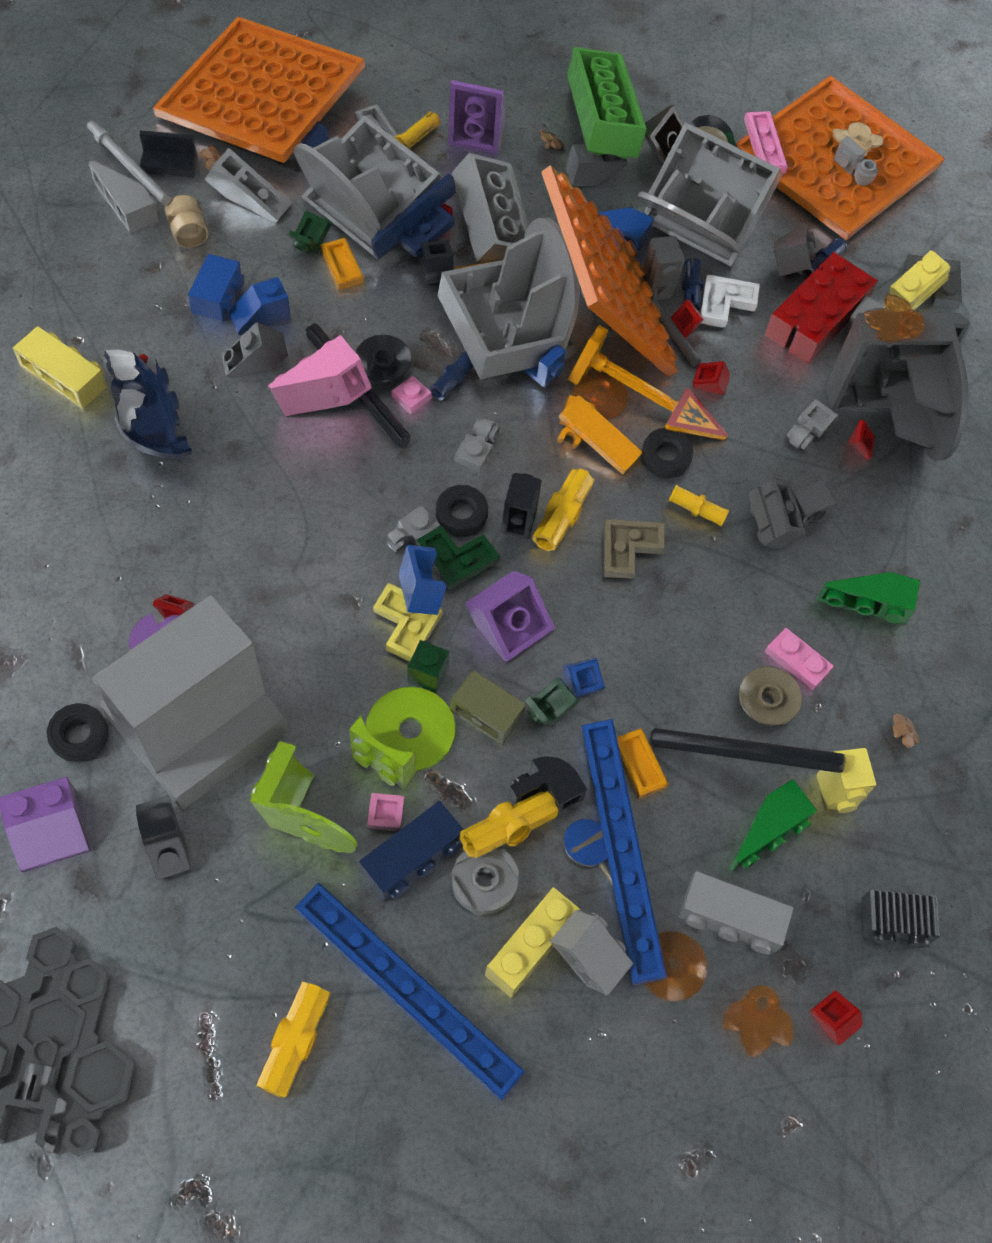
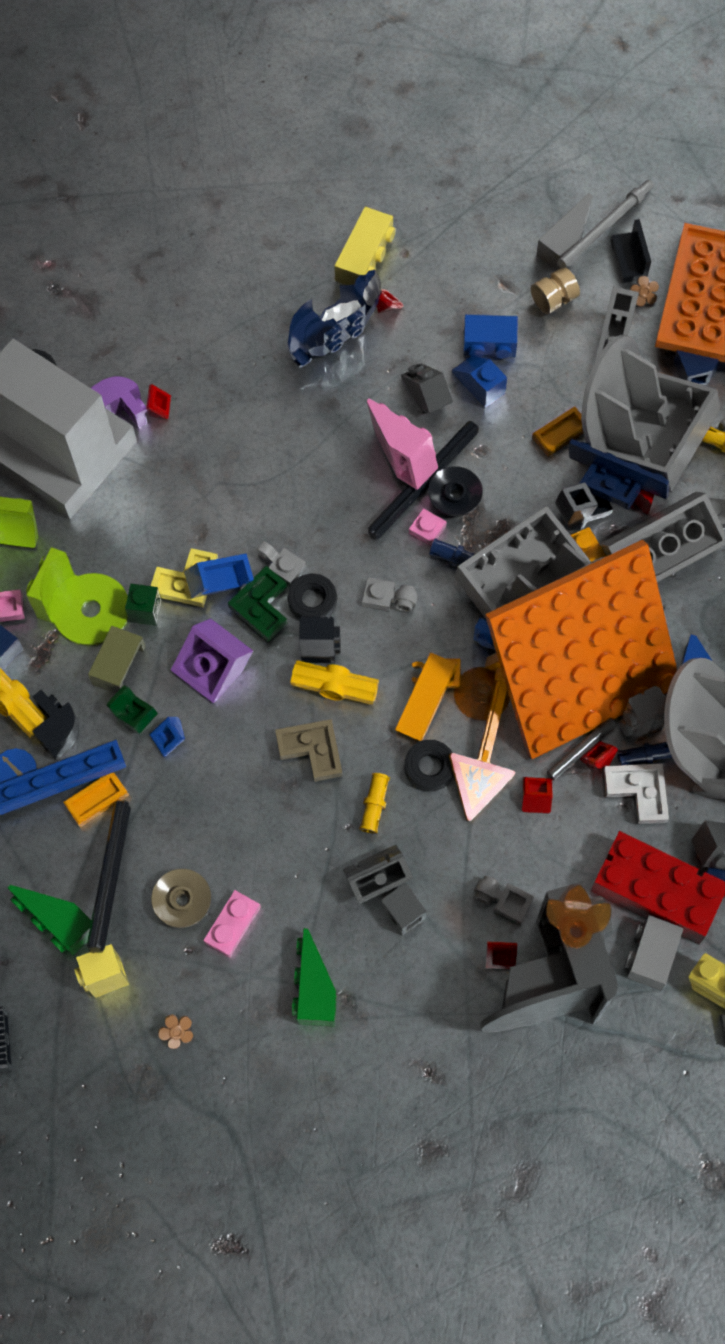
camera: 85 degrees right, 5 degrees up
dark green bracket [287,210,332,254] -> none

